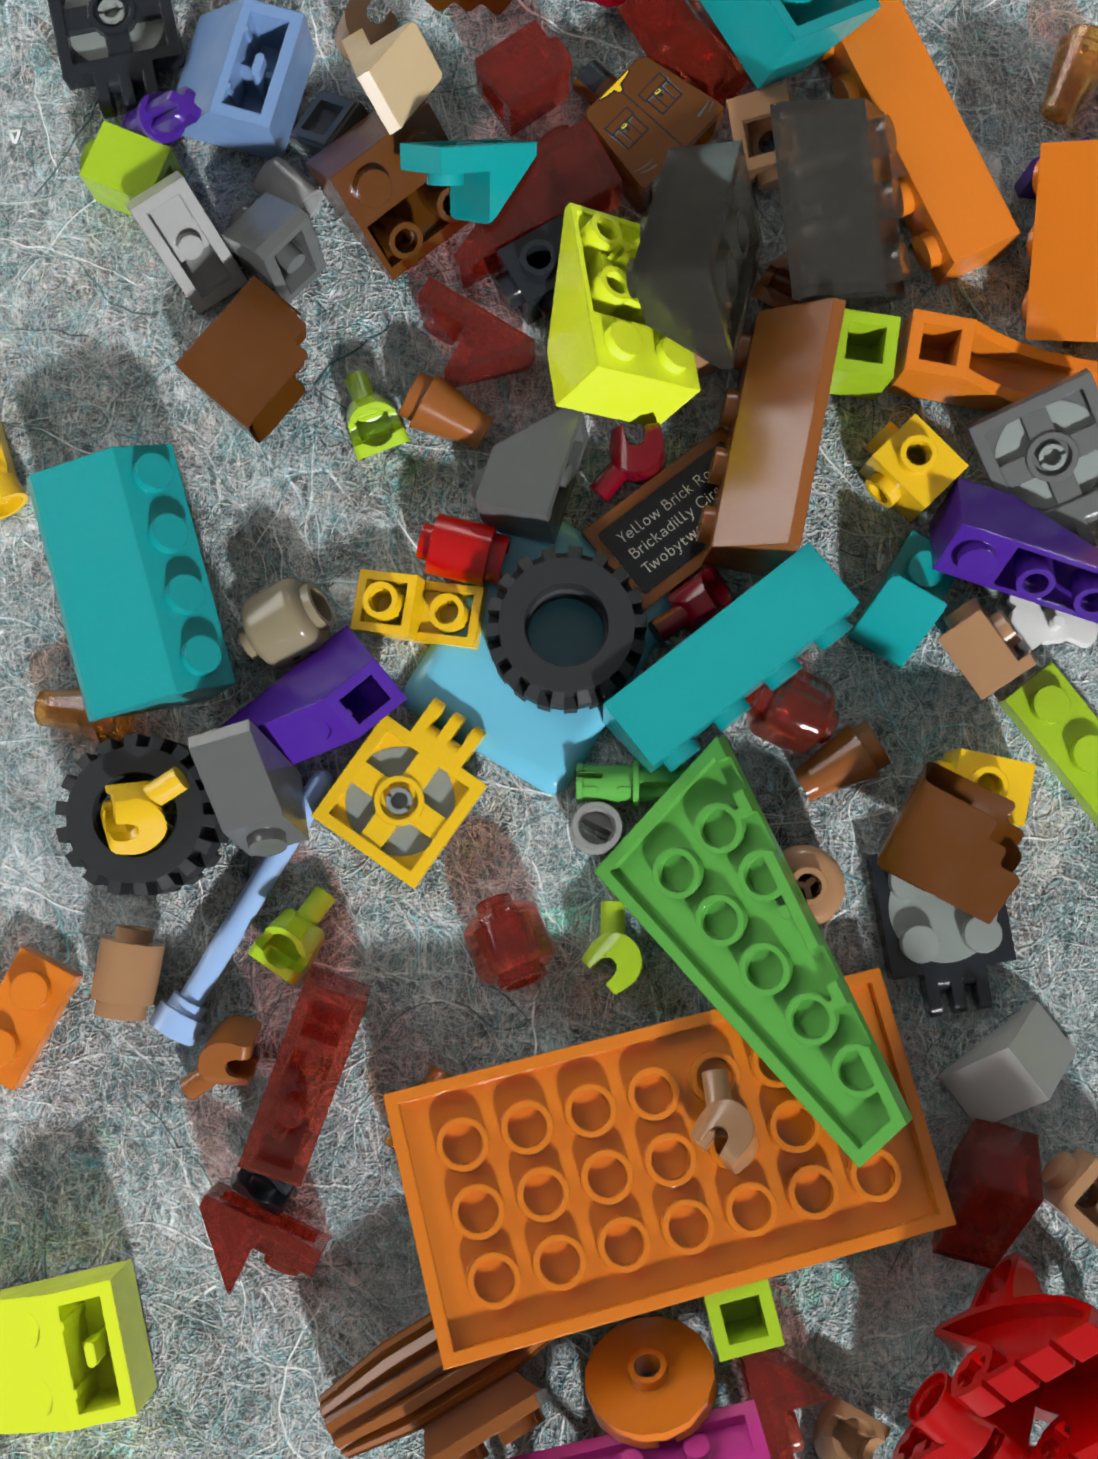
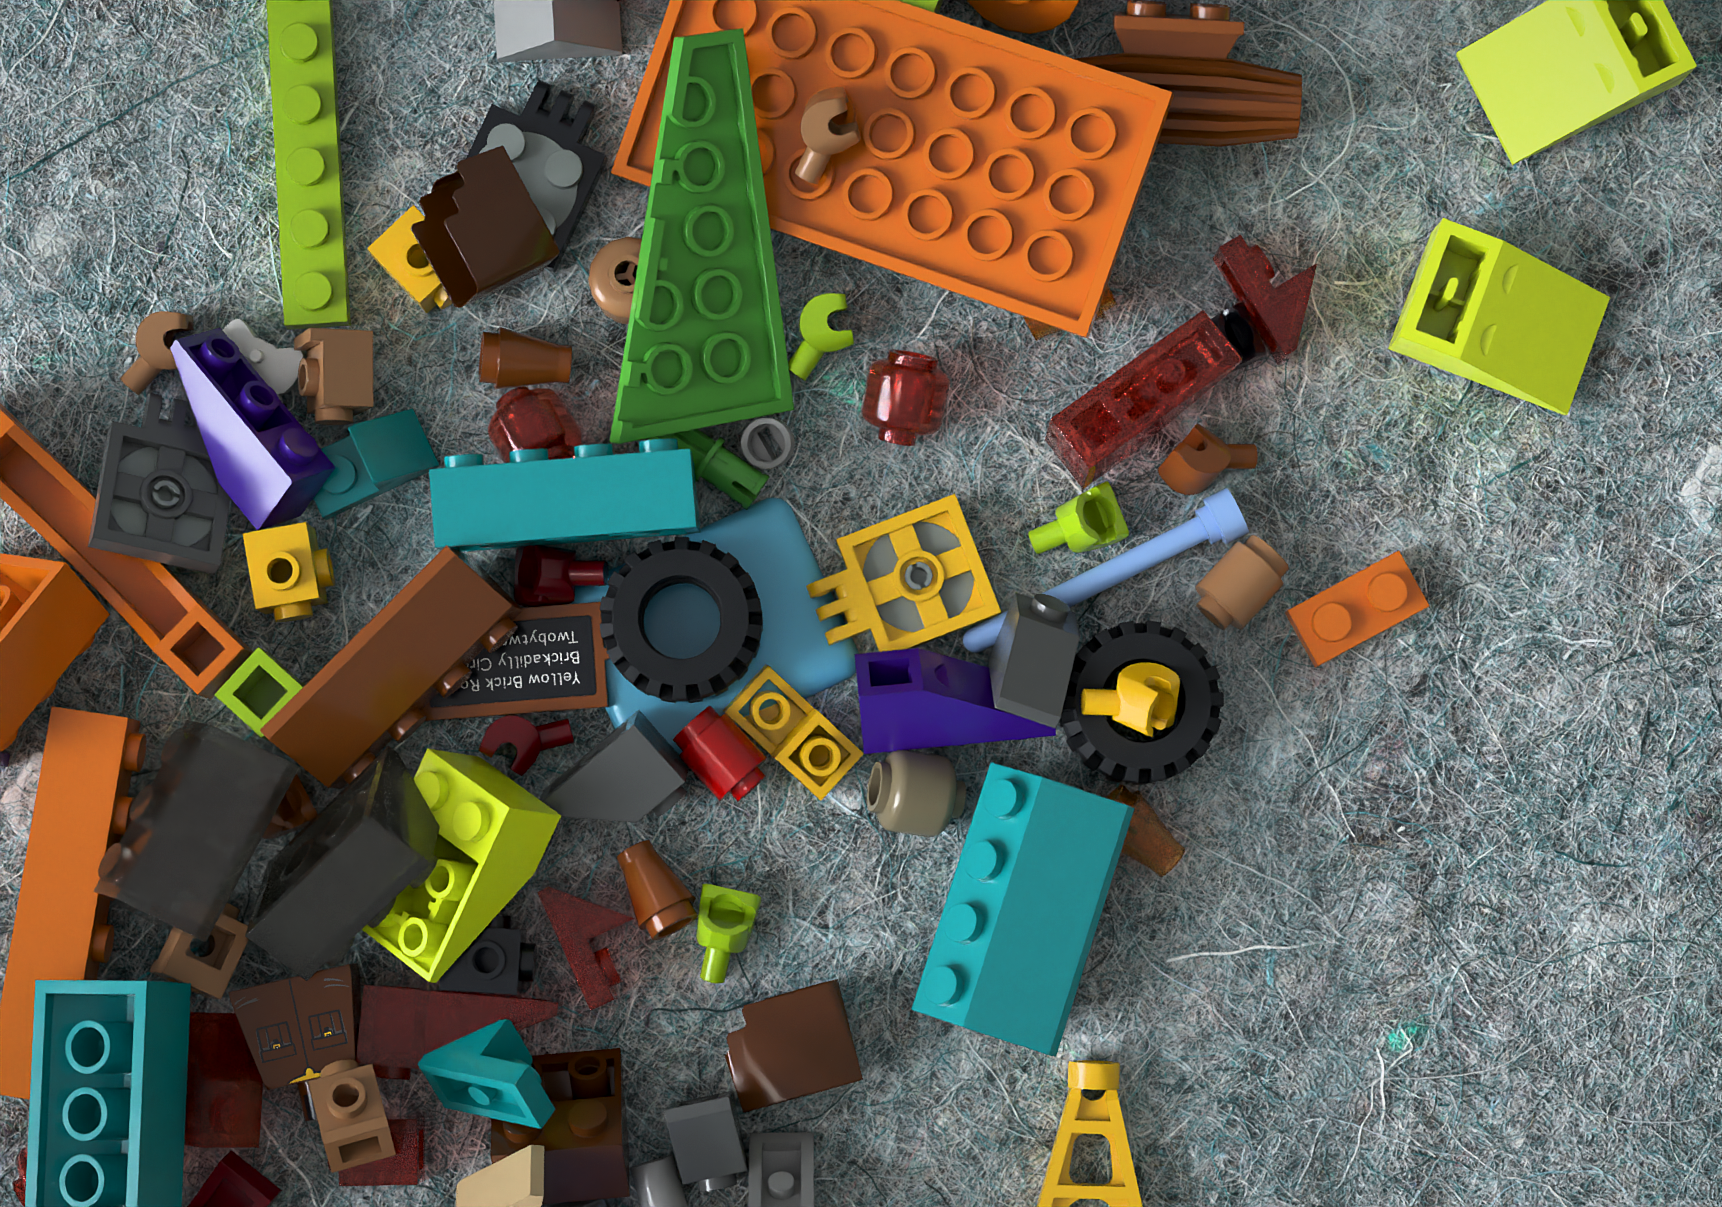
camera: 145 degrees left, 0 degrees up
none -> medium nougat brick [308,1060,396,1173]

